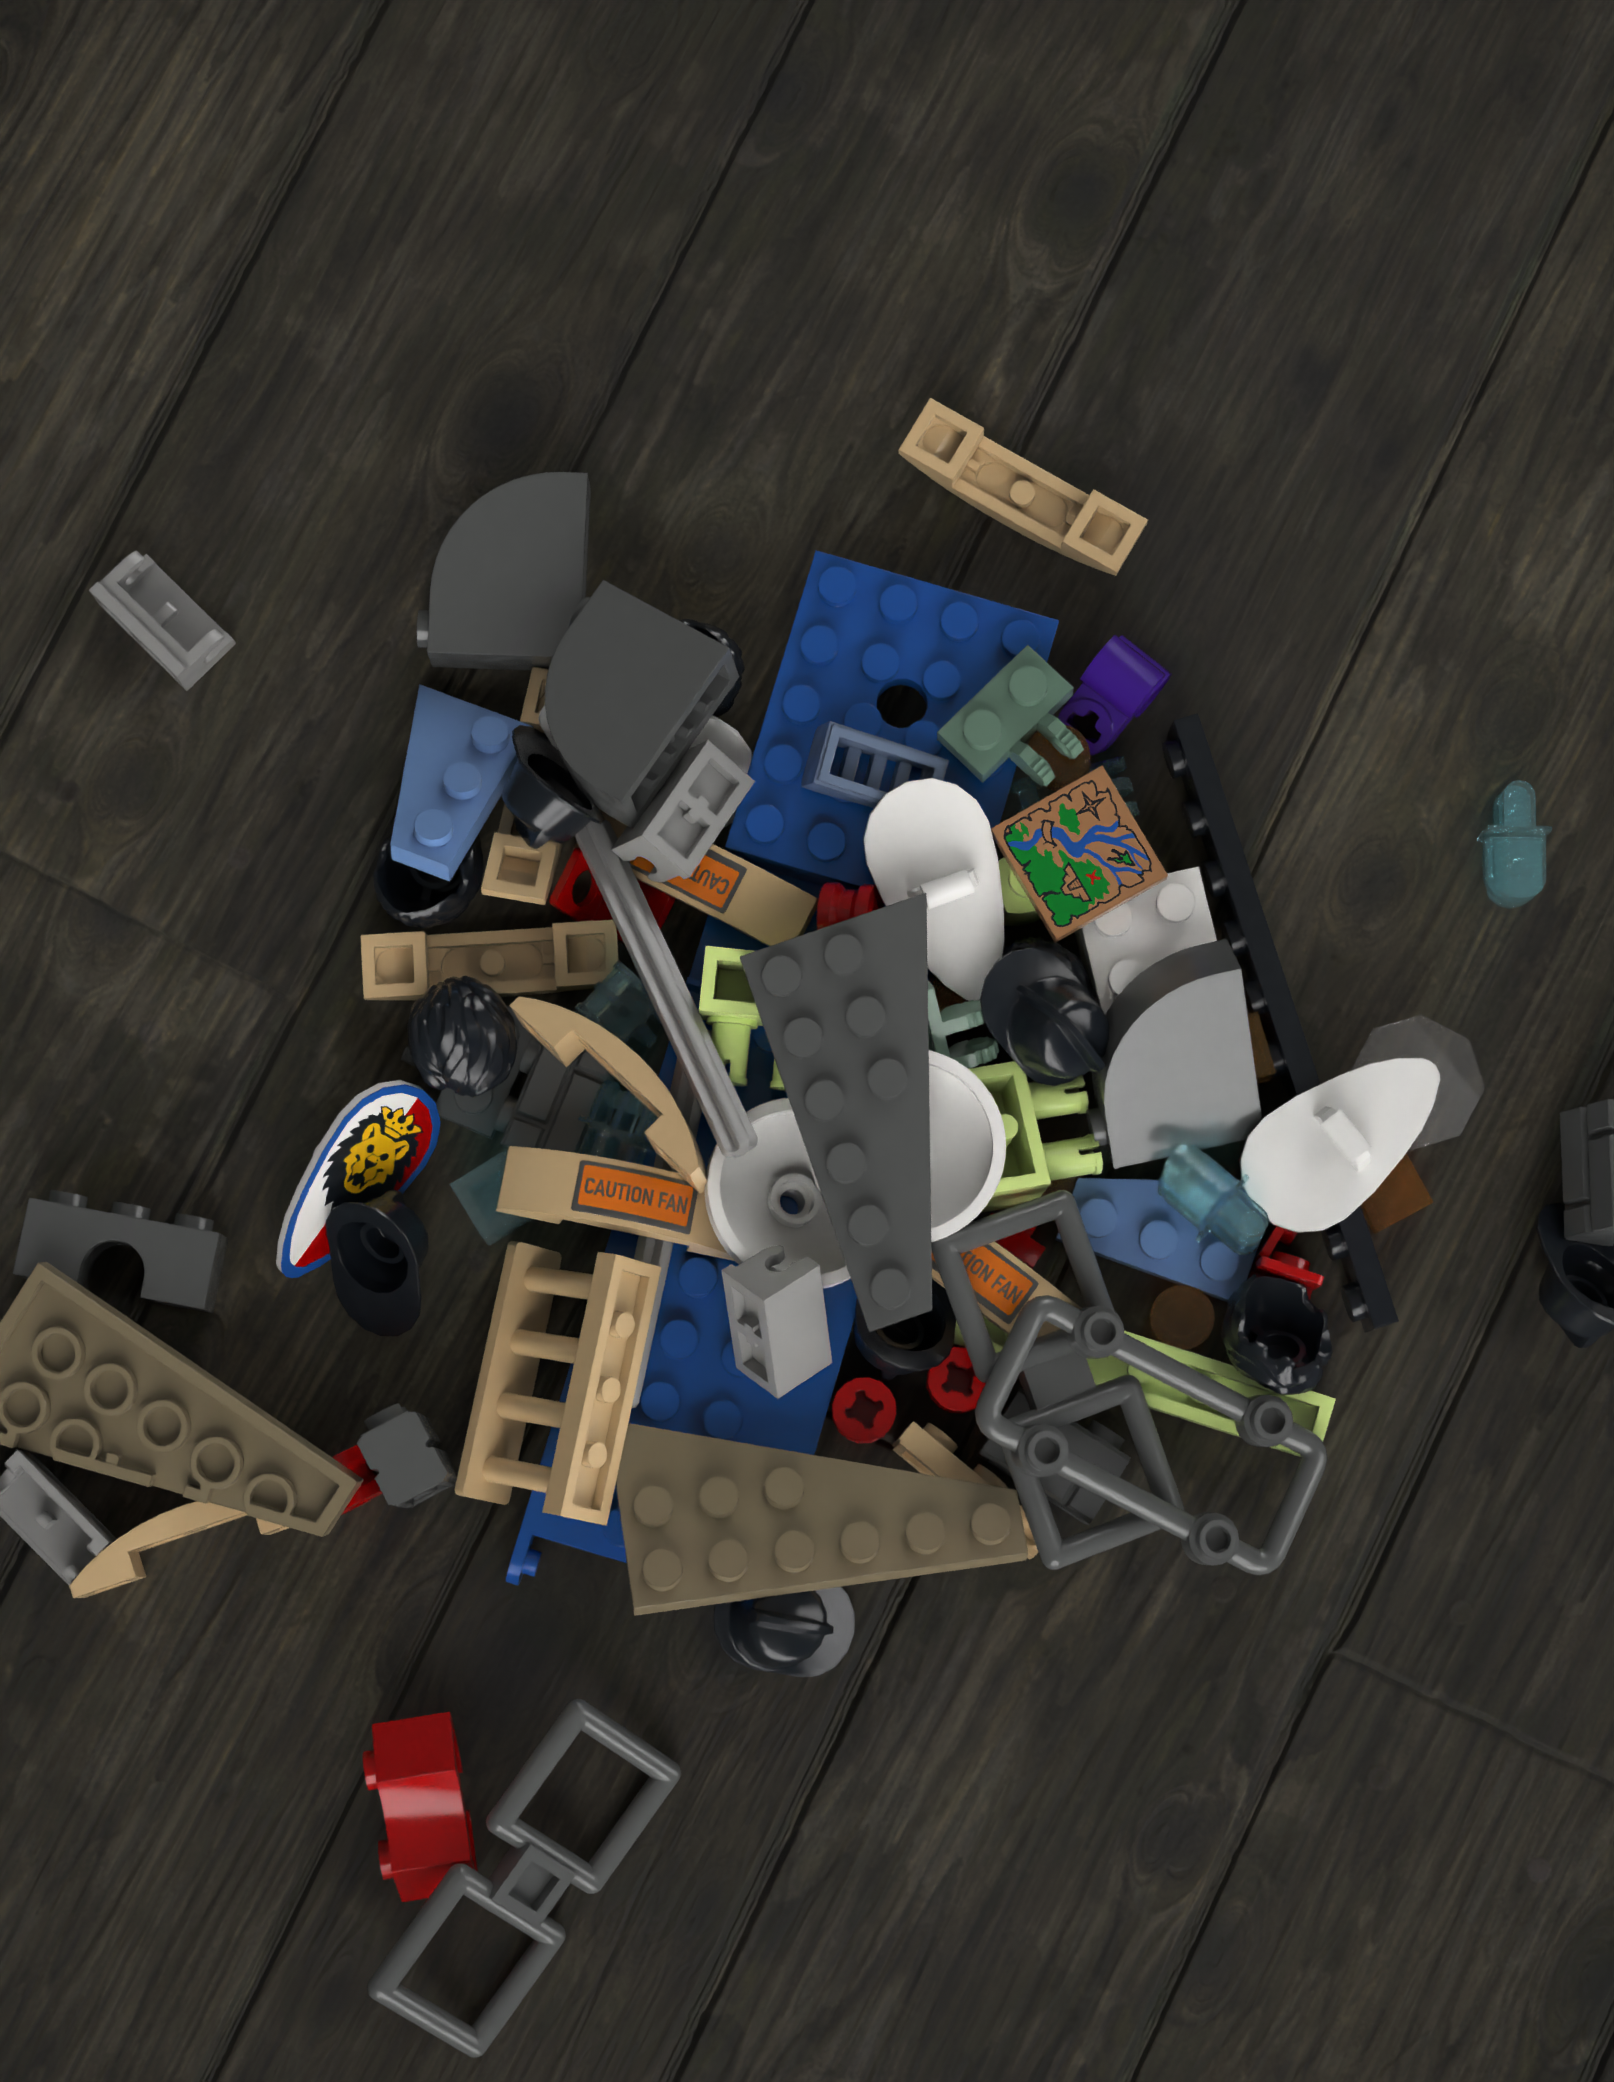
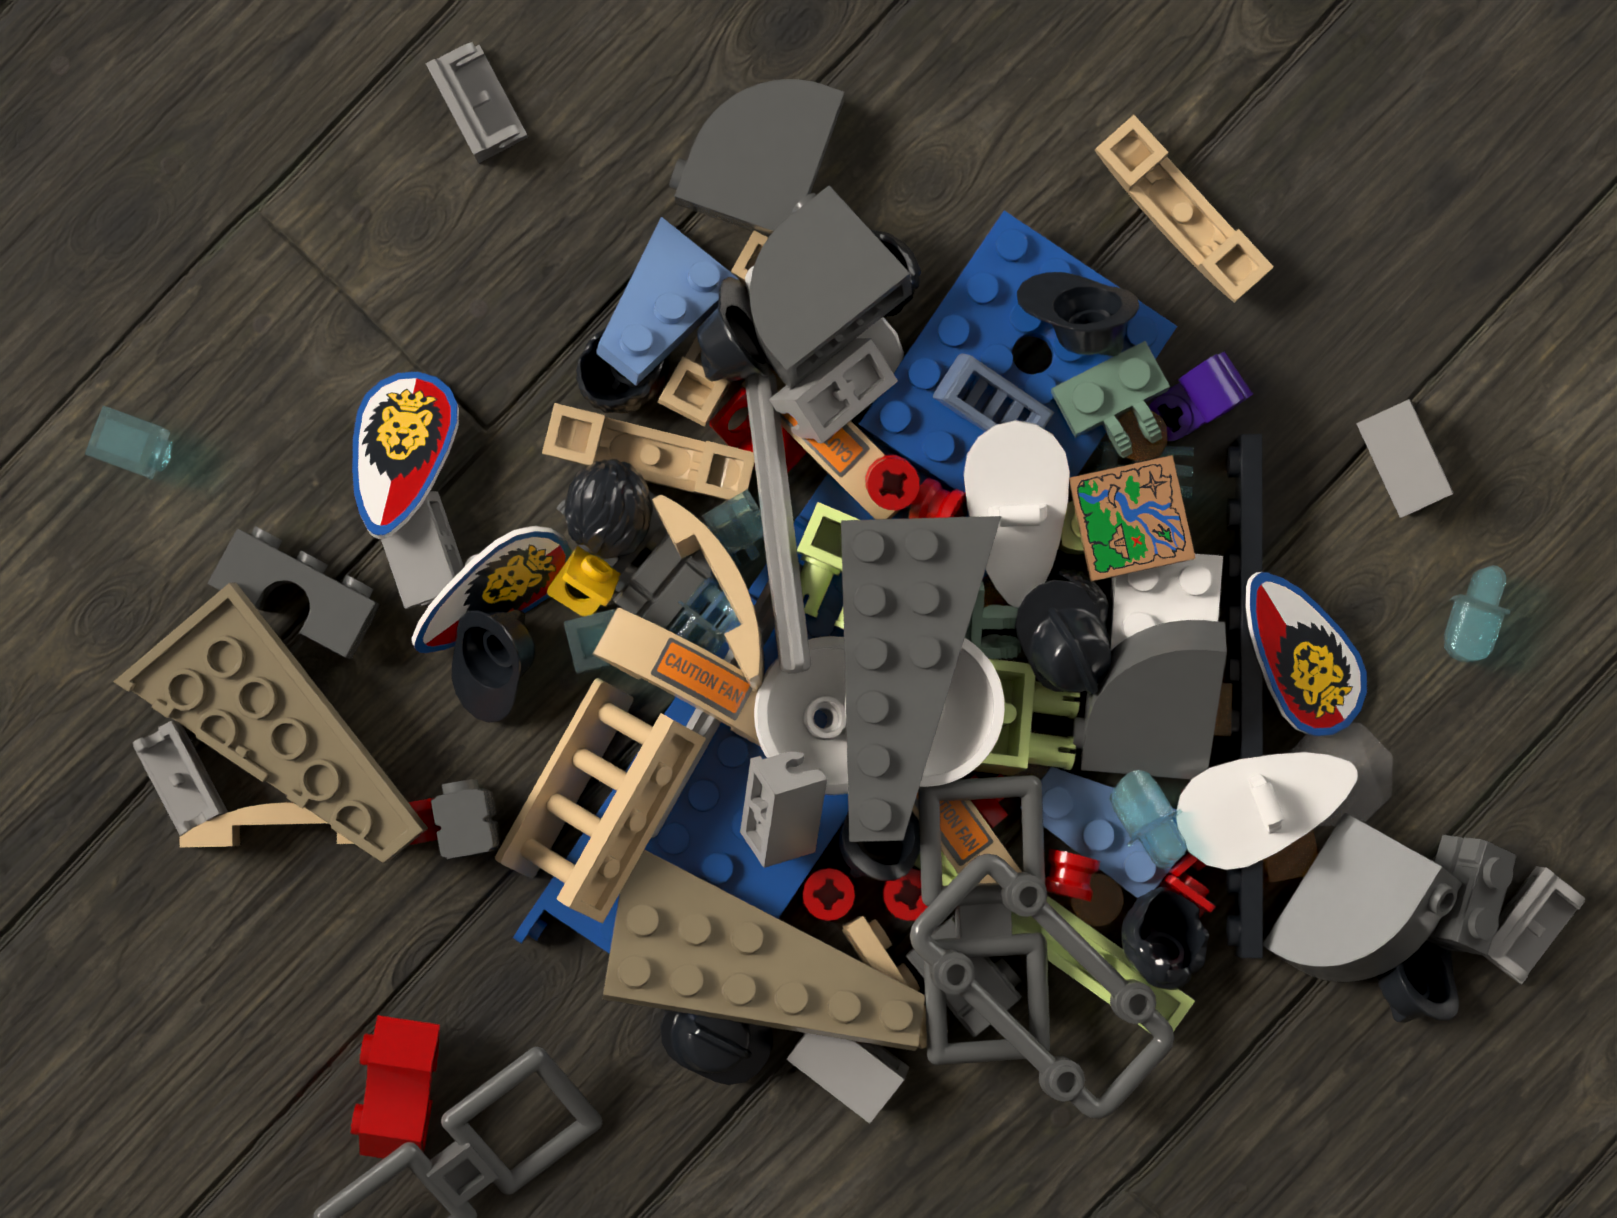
camera: 20 degrees right, 5 degrees up
none -> shield [352,372,459,539]
none -> light grey hinge [381,491,464,609]
none -> yellow bracket [547,545,621,619]
none -> light grey hinge [787,1033,910,1124]
none -> red wheel [865,455,920,510]
none -> black piece [1017,272,1139,357]
none -> red wheel [1045,849,1101,902]
none -> shield [1246,572,1367,736]
none -> brick [1263,813,1463,982]
none -> light grey hinge [1356,399,1454,518]

